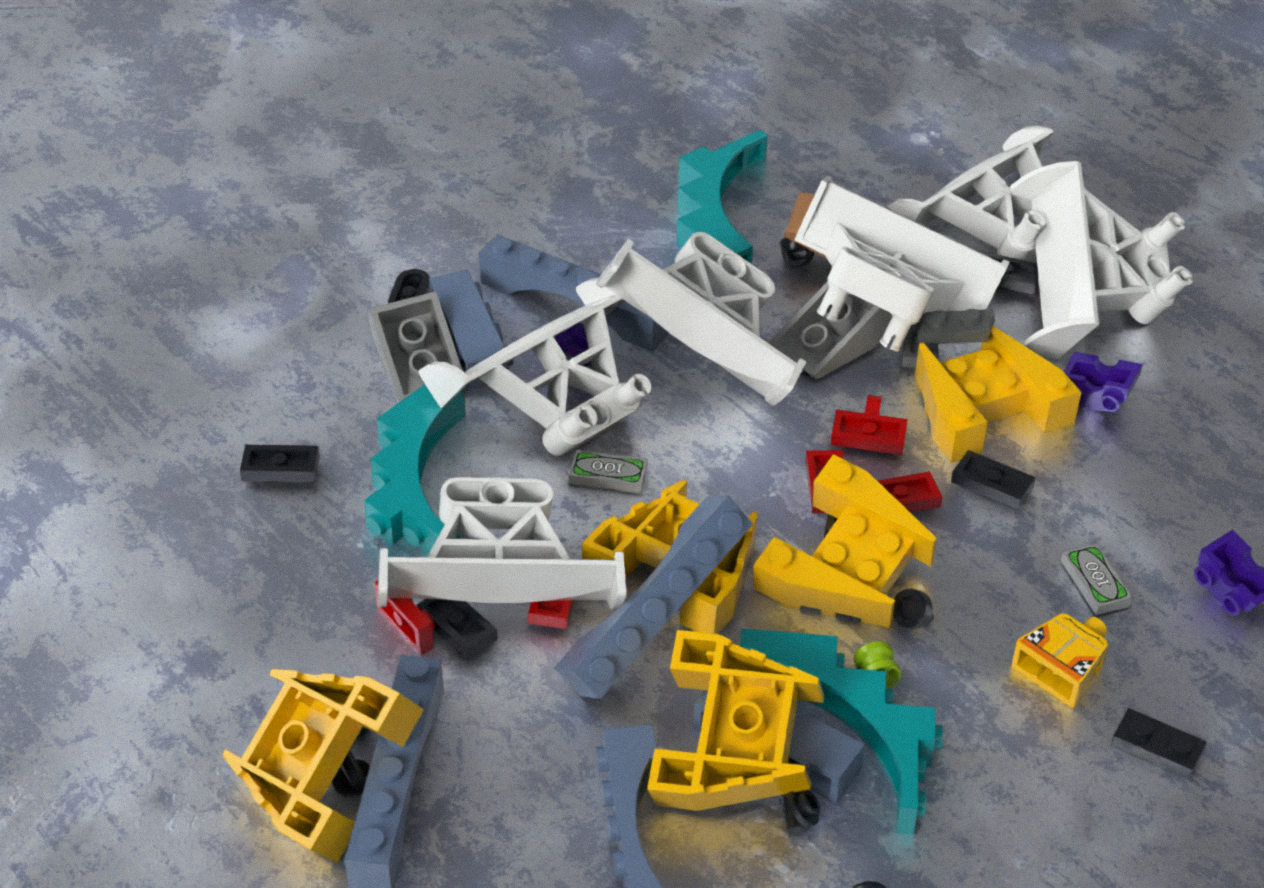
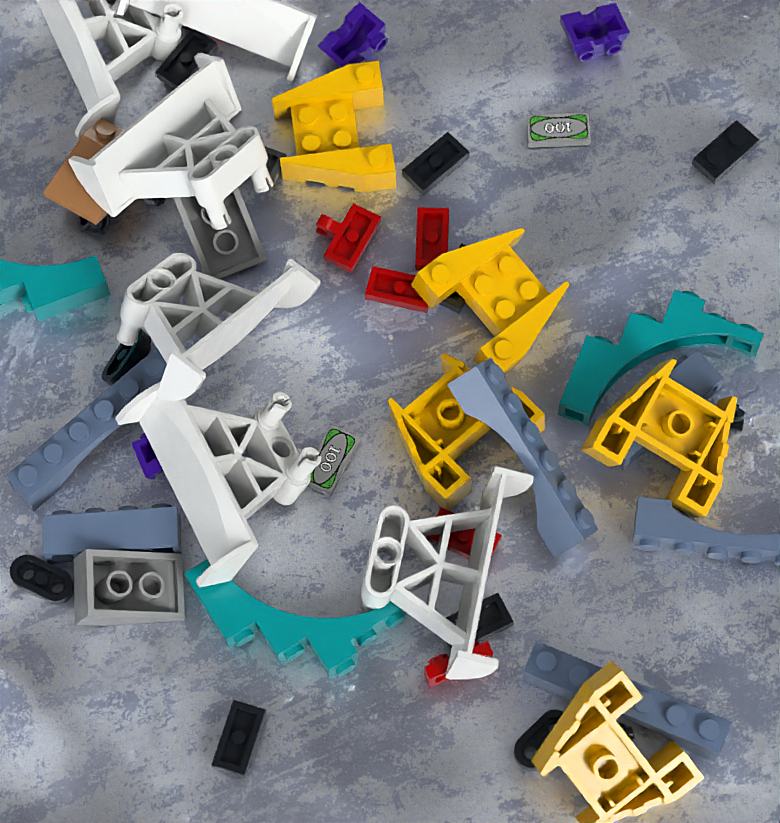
camera: 70 degrees left, 25 degrees up
lime wheel [853,641,902,688] -> none
black tile [893,589,934,629] -> none
dark grey plate [917,309,995,345] -> none
yellow torso [1011,613,1109,709] -> none

